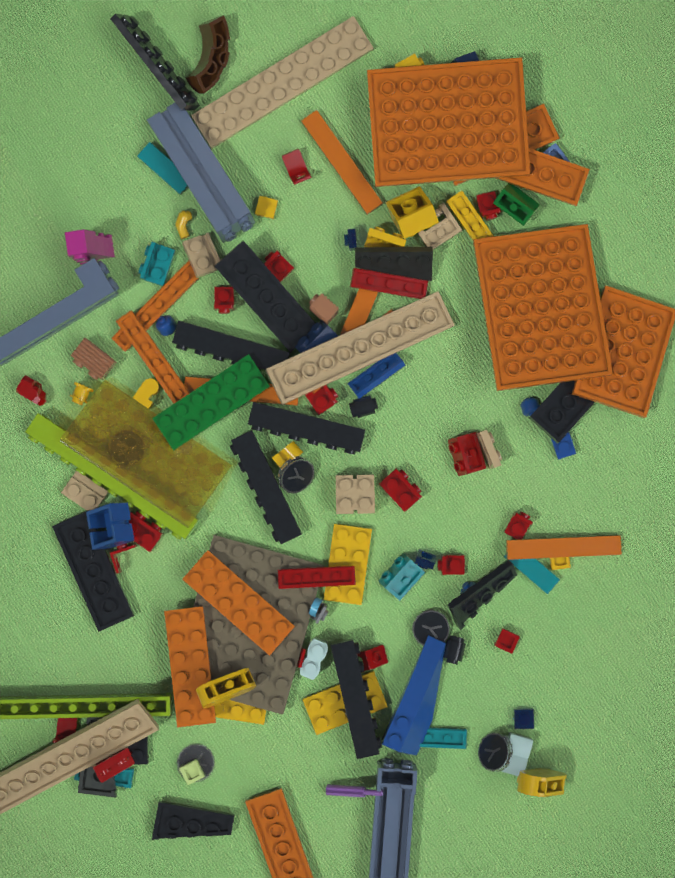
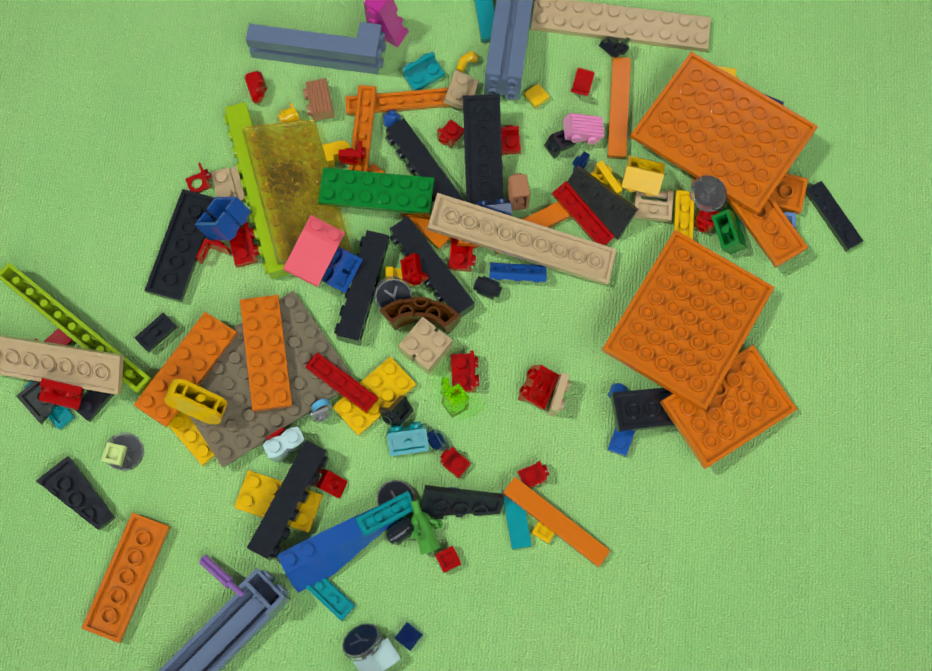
camera: 40 degrees right, 15 degrees down
none -> black plate [134,312,178,353]
none -> red bracket [185,163,212,193]
none -> coral slope [283,215,345,287]
none -> blue brick [321,246,363,293]
none -> red bracket [338,140,366,165]
none -> teal tile [355,491,413,537]
none -> black bracket [379,395,413,426]
none -> reddish brown brick [380,297,460,334]
none -> red bracket [400,253,429,286]
none -> bright green piece [411,499,443,555]
none -> clear neon green brick [440,377,470,418]
none -> black bracket [544,130,576,158]
none -> bright pink brick [563,113,605,145]
none -> black bracket [599,36,631,58]
none -> clear tile [689,175,727,212]
none -> black plate [805,181,863,252]

